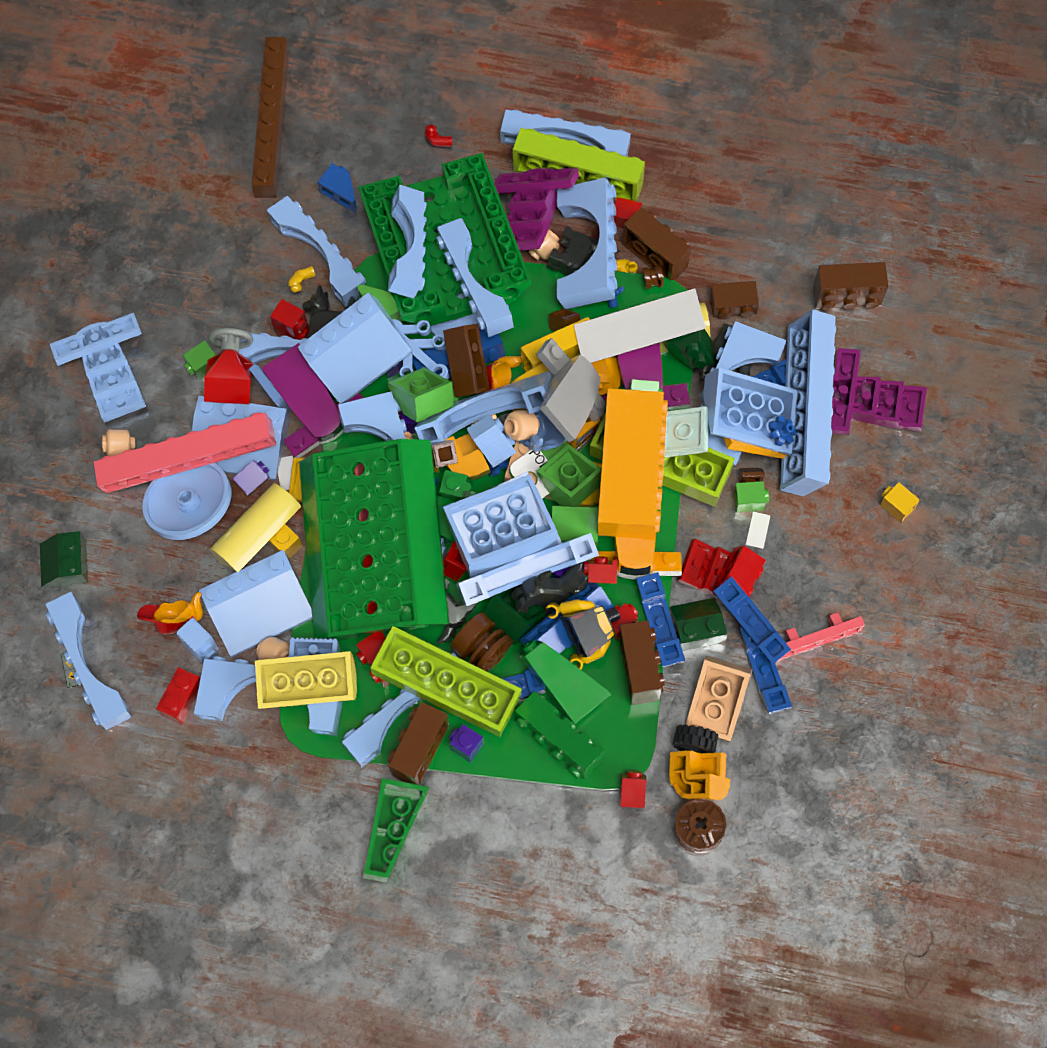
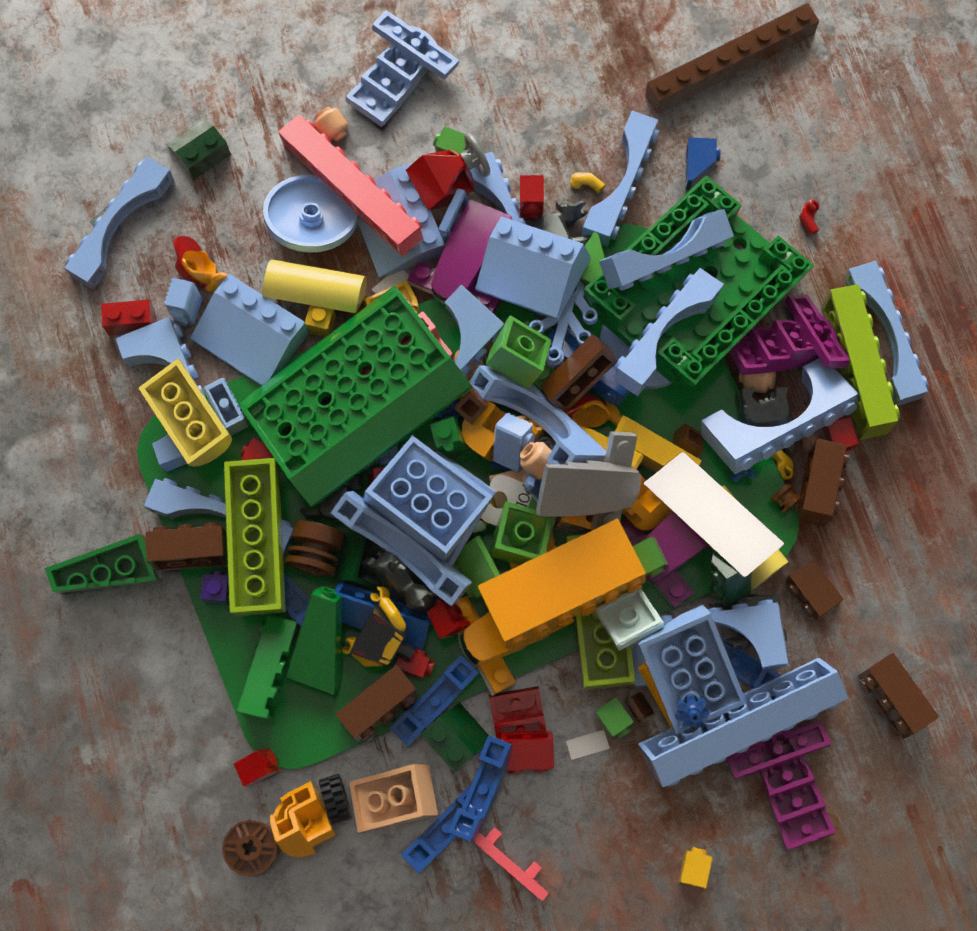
camera: 60 degrees right, 5 degrees up
brick [233,460,270,495] -> none
light nougat head [256,636,290,660] -> none

